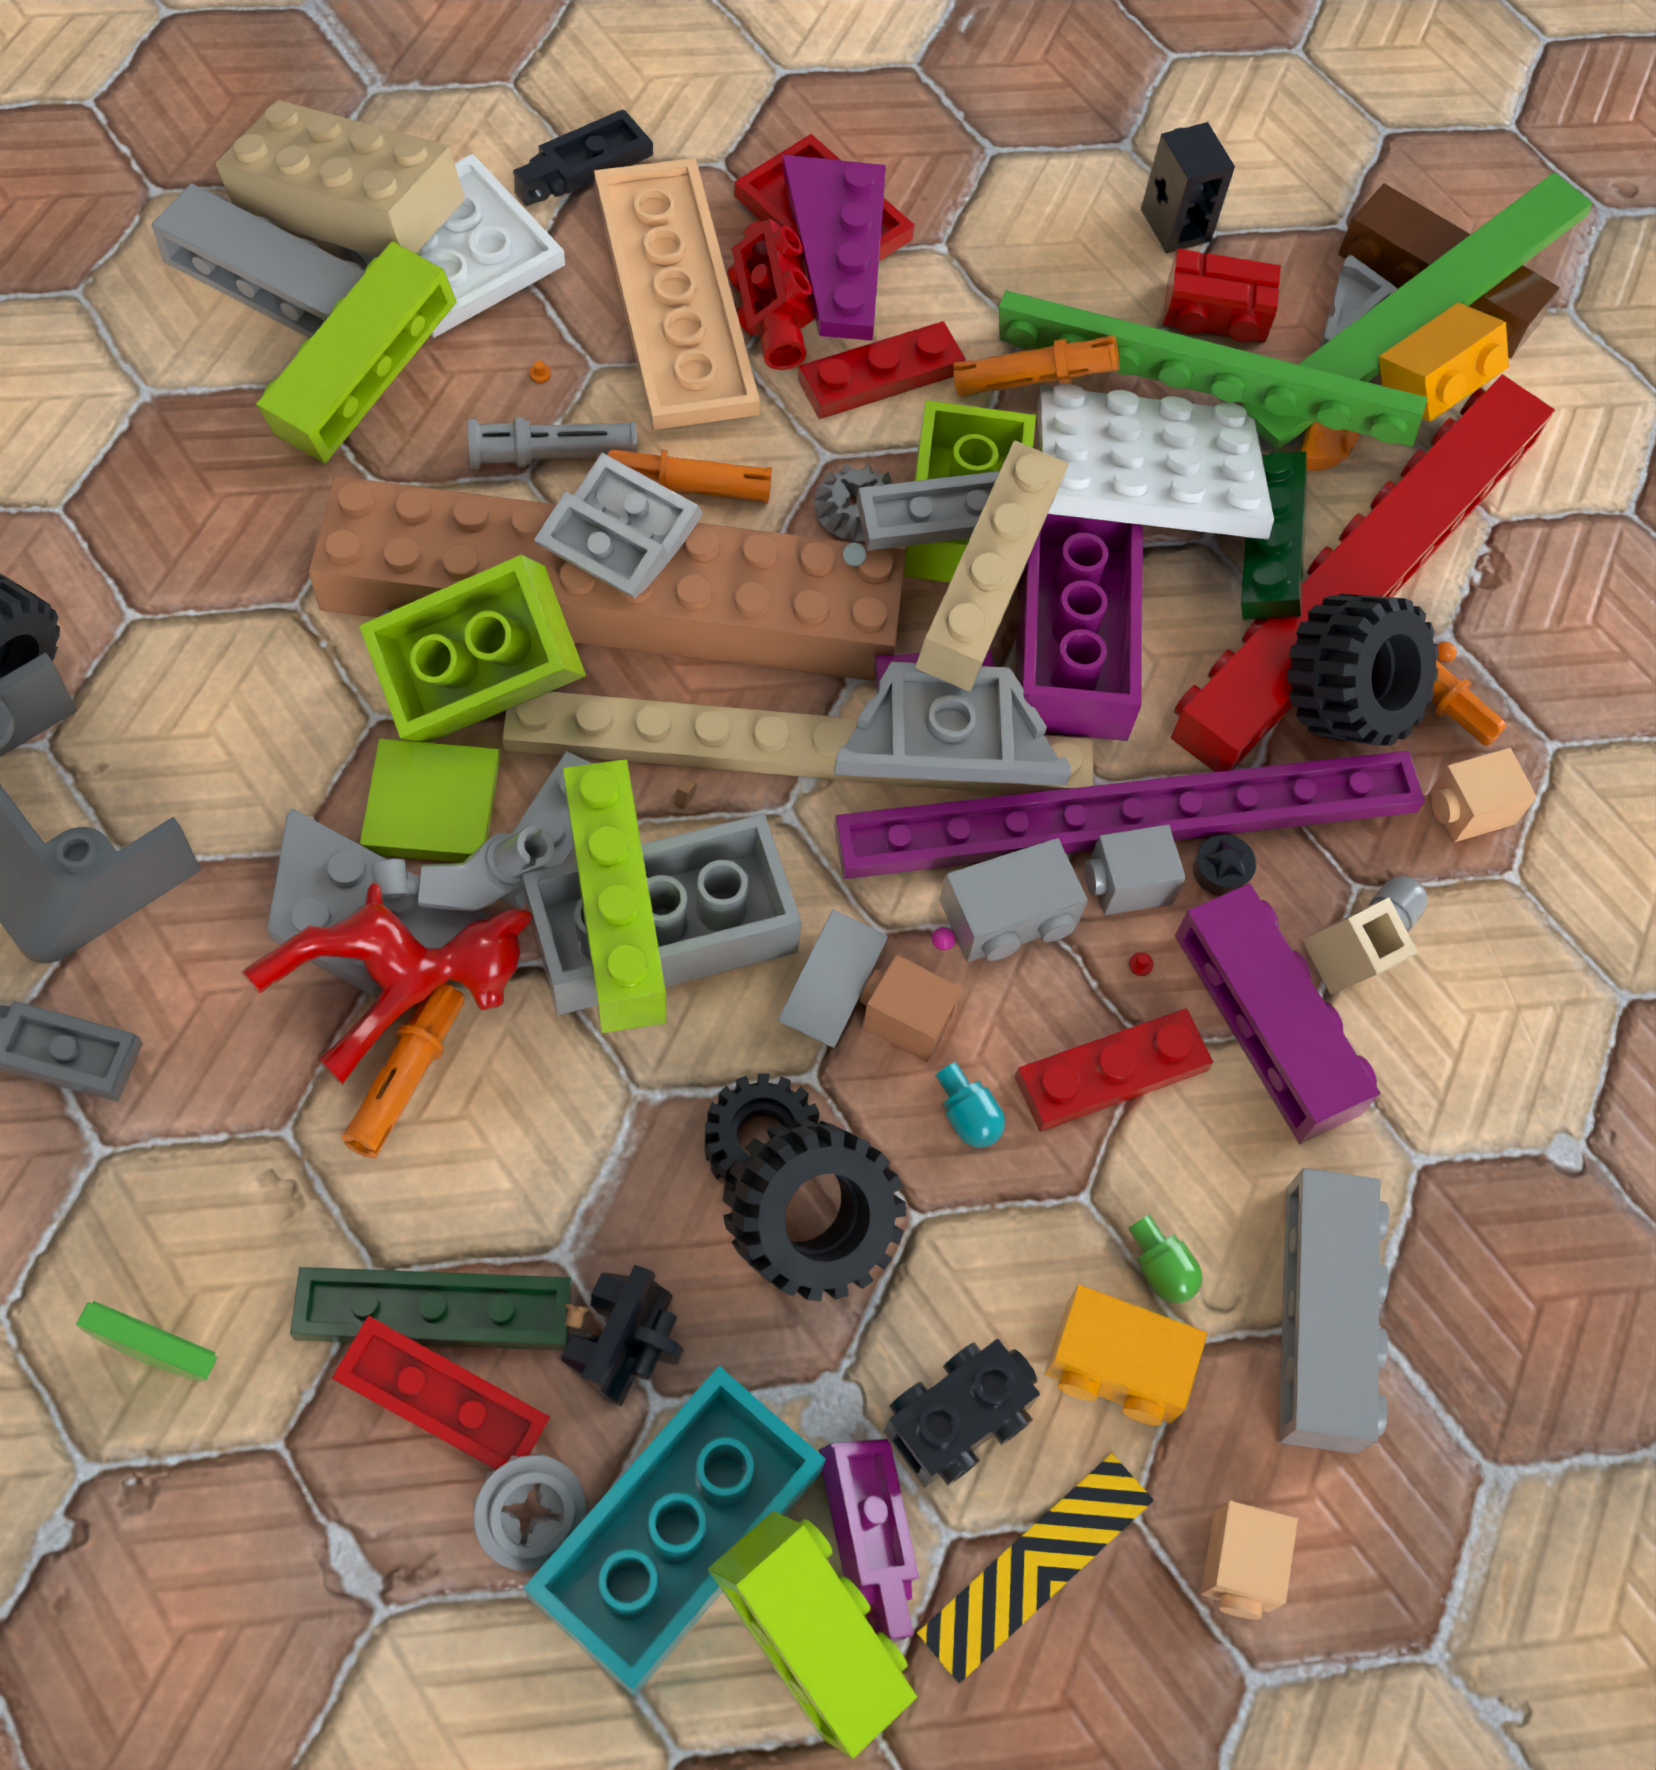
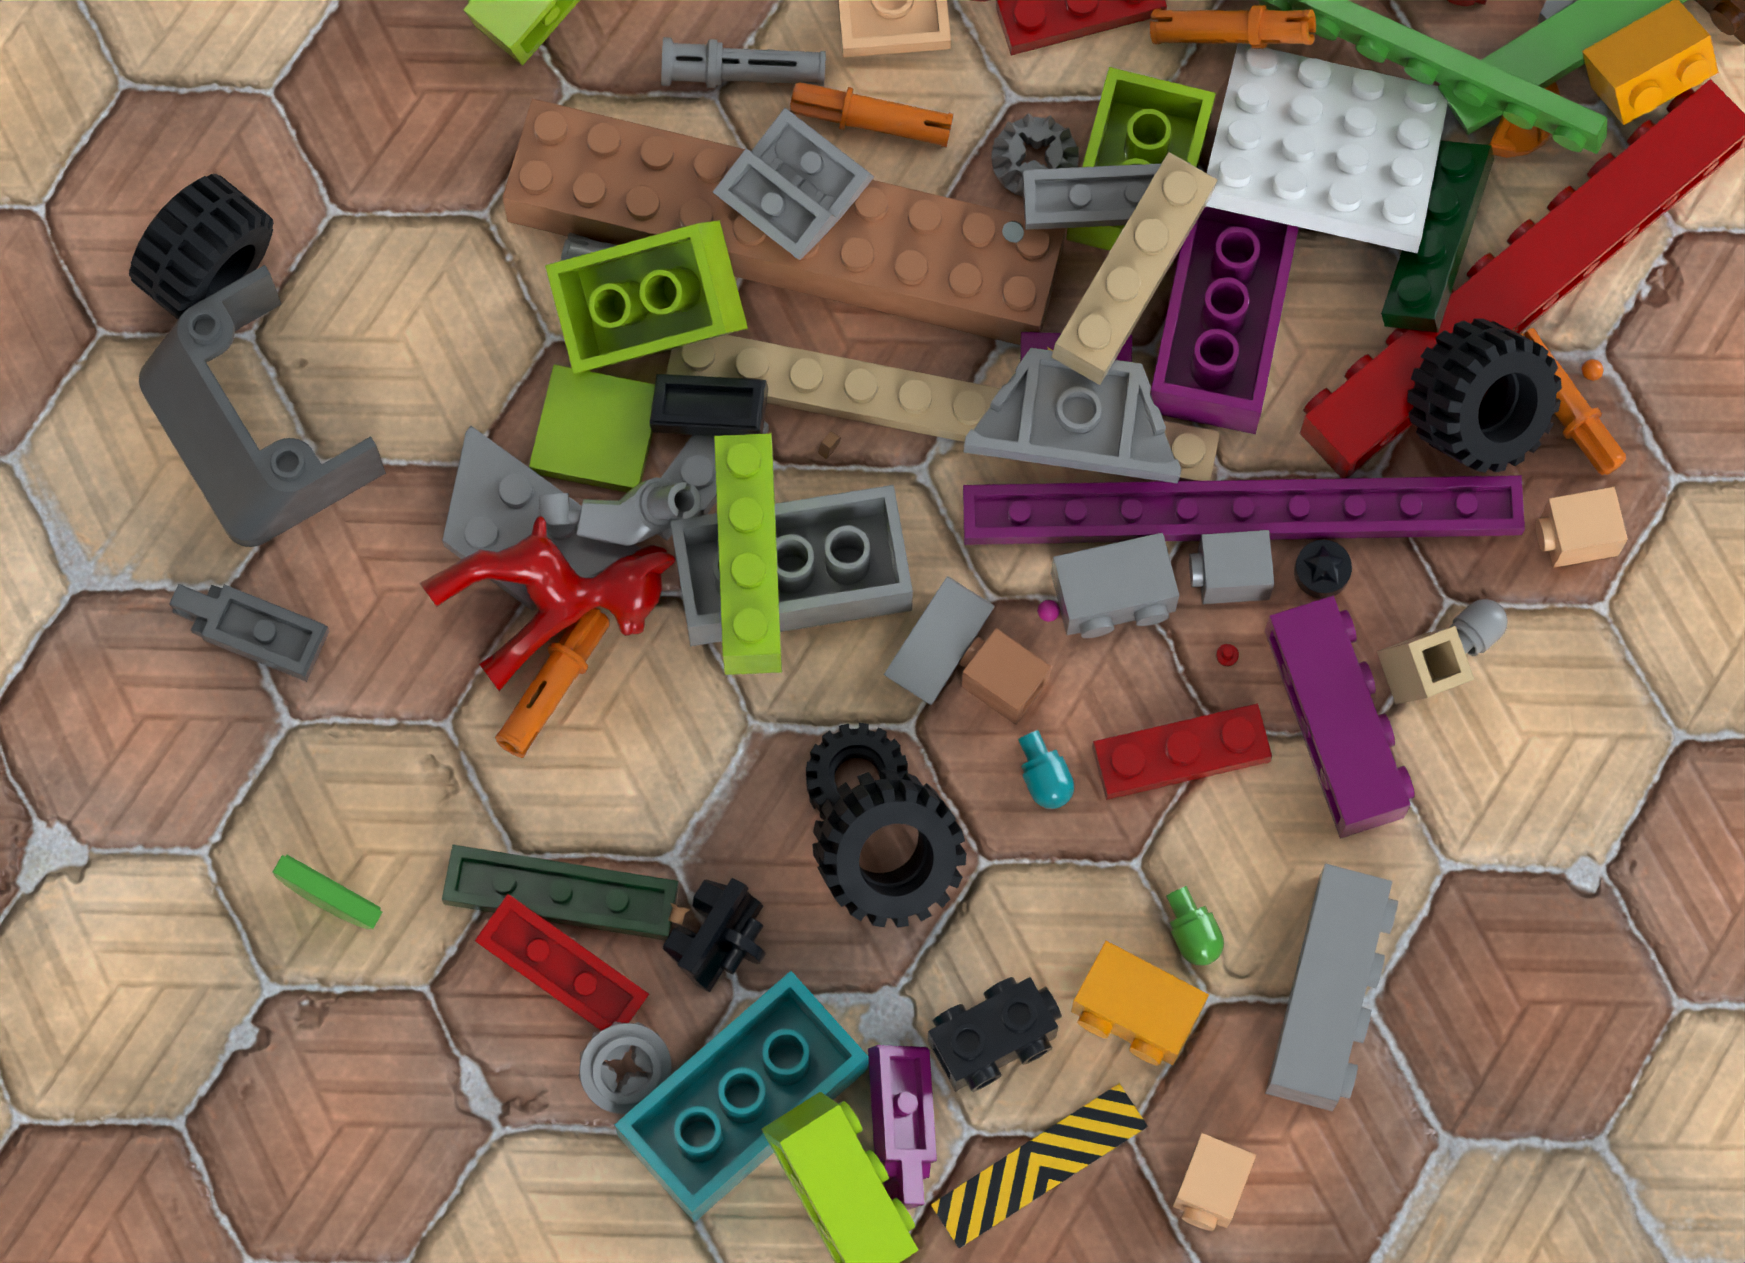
camera: 15 degrees right, 10 degrees up
none -> black tile [650,374,769,436]

